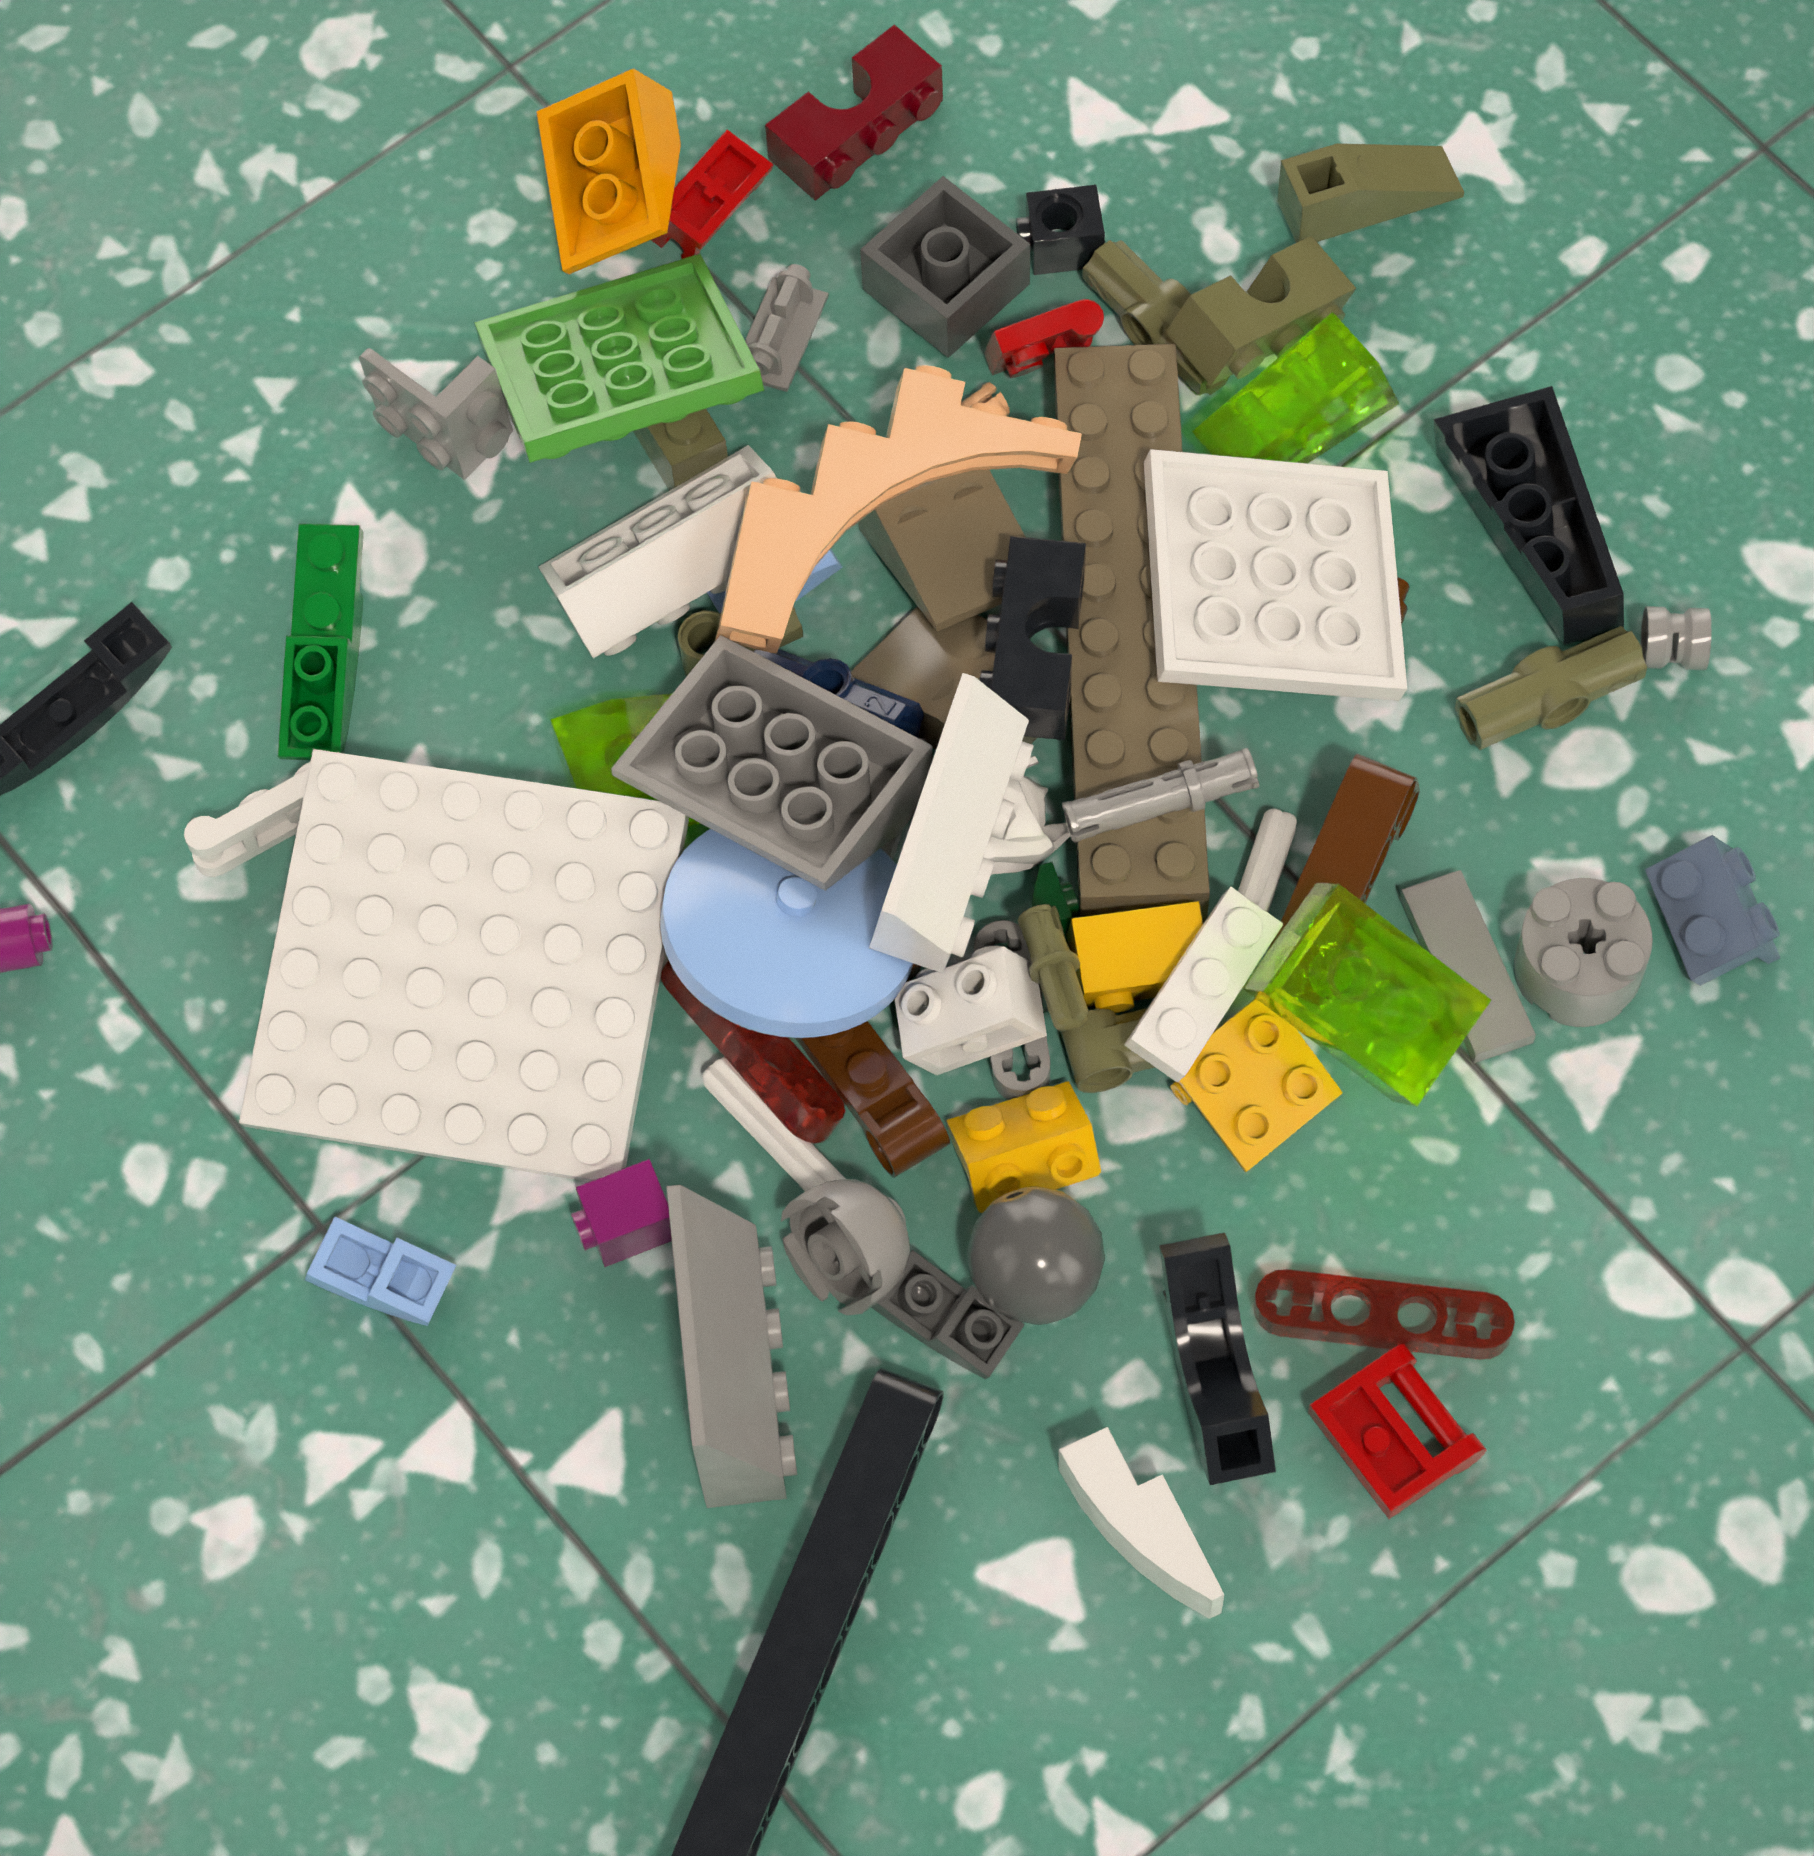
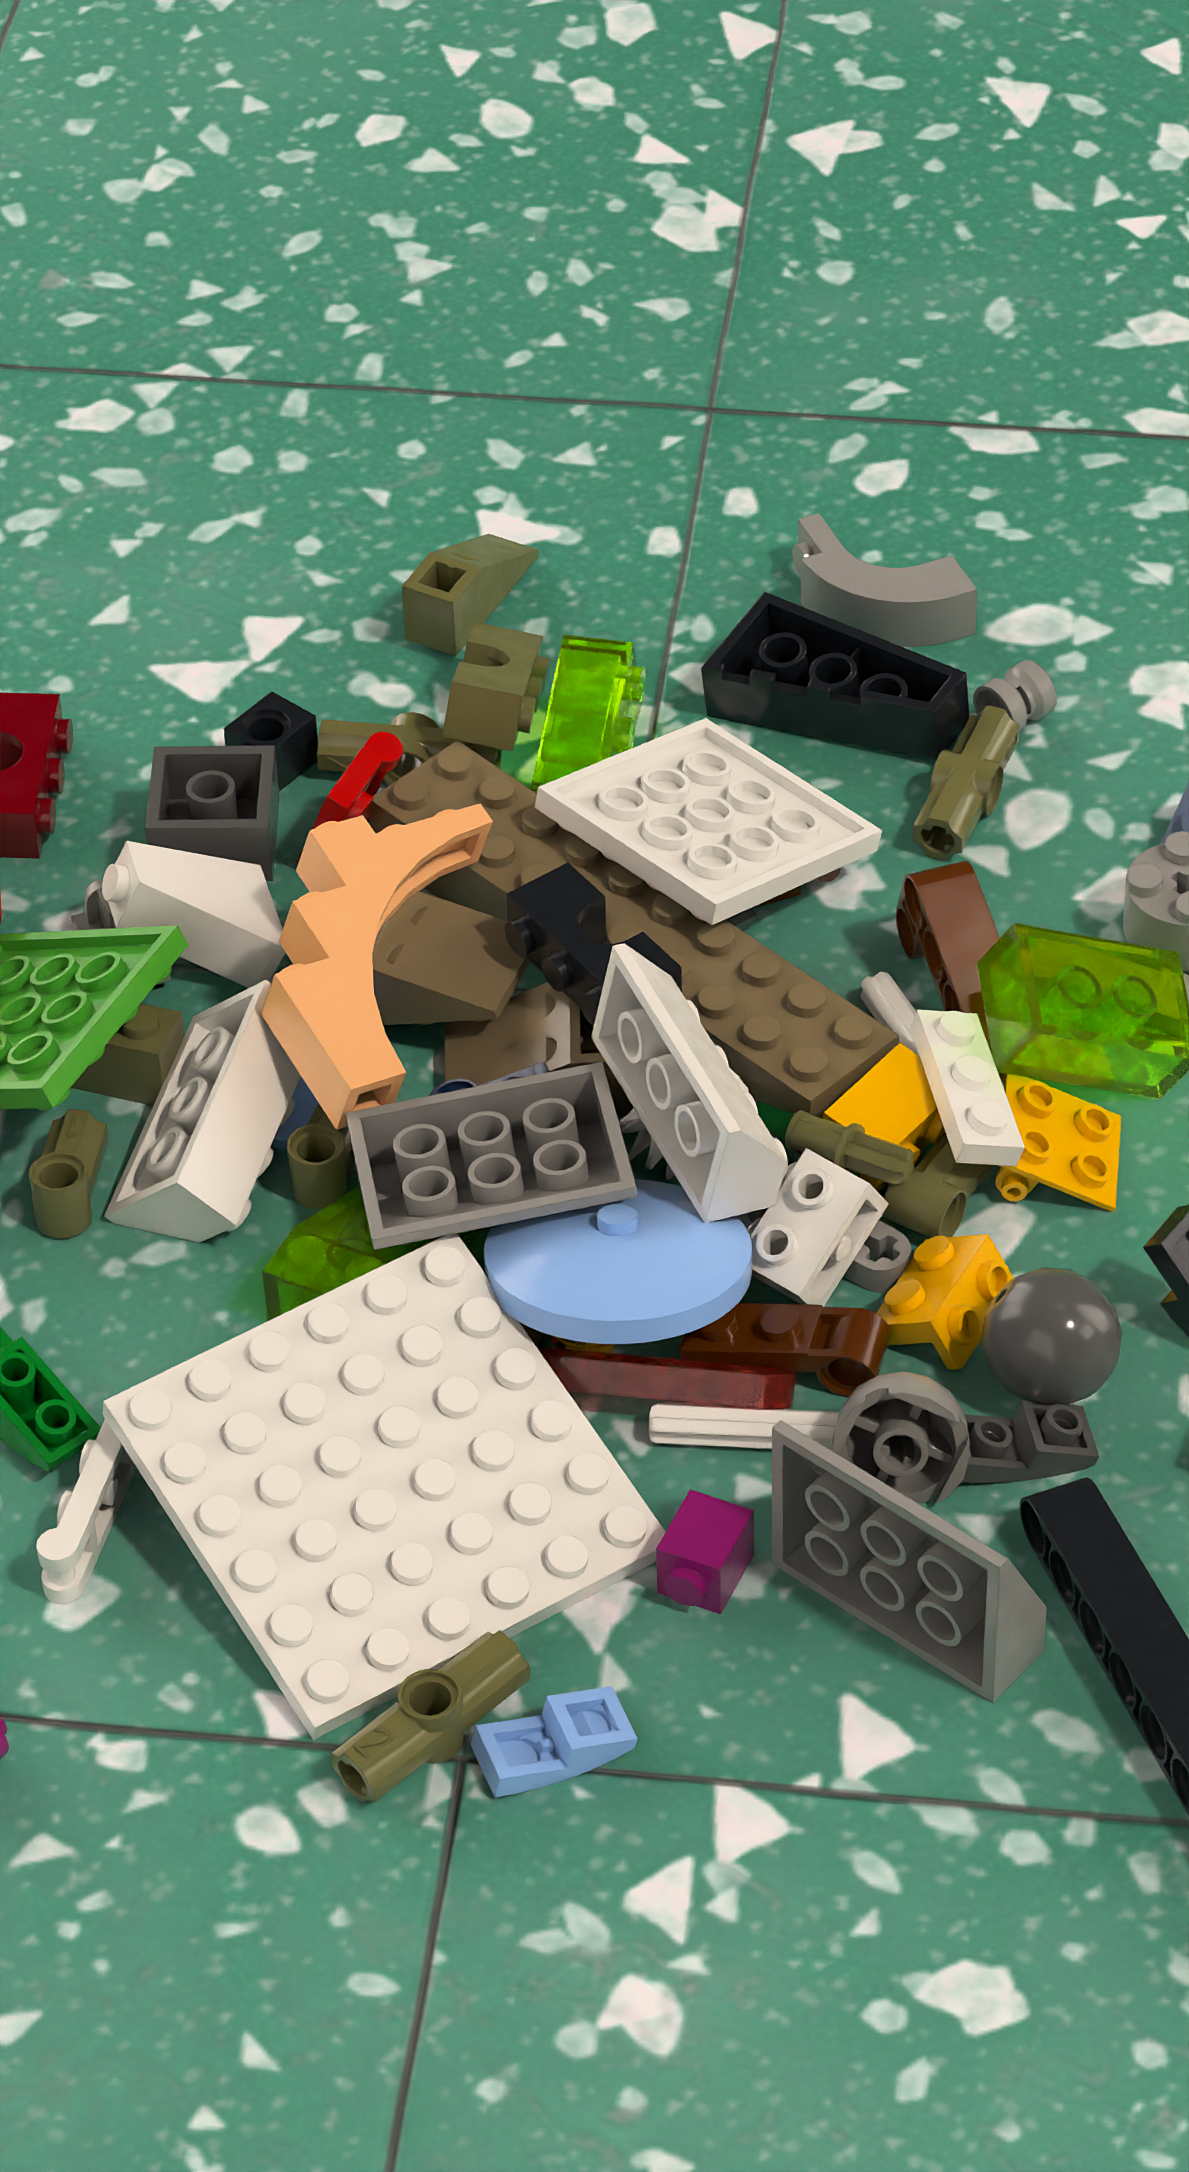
camera: 45 degrees left, 20 degrees down
light grey pin [1062,748,1259,843] -> none
none -> olive piece [29,1109,108,1238]
none -> white slope [102,841,285,988]
none -> olive piece [331,1630,530,1803]
none -> light grey arch [792,513,977,647]

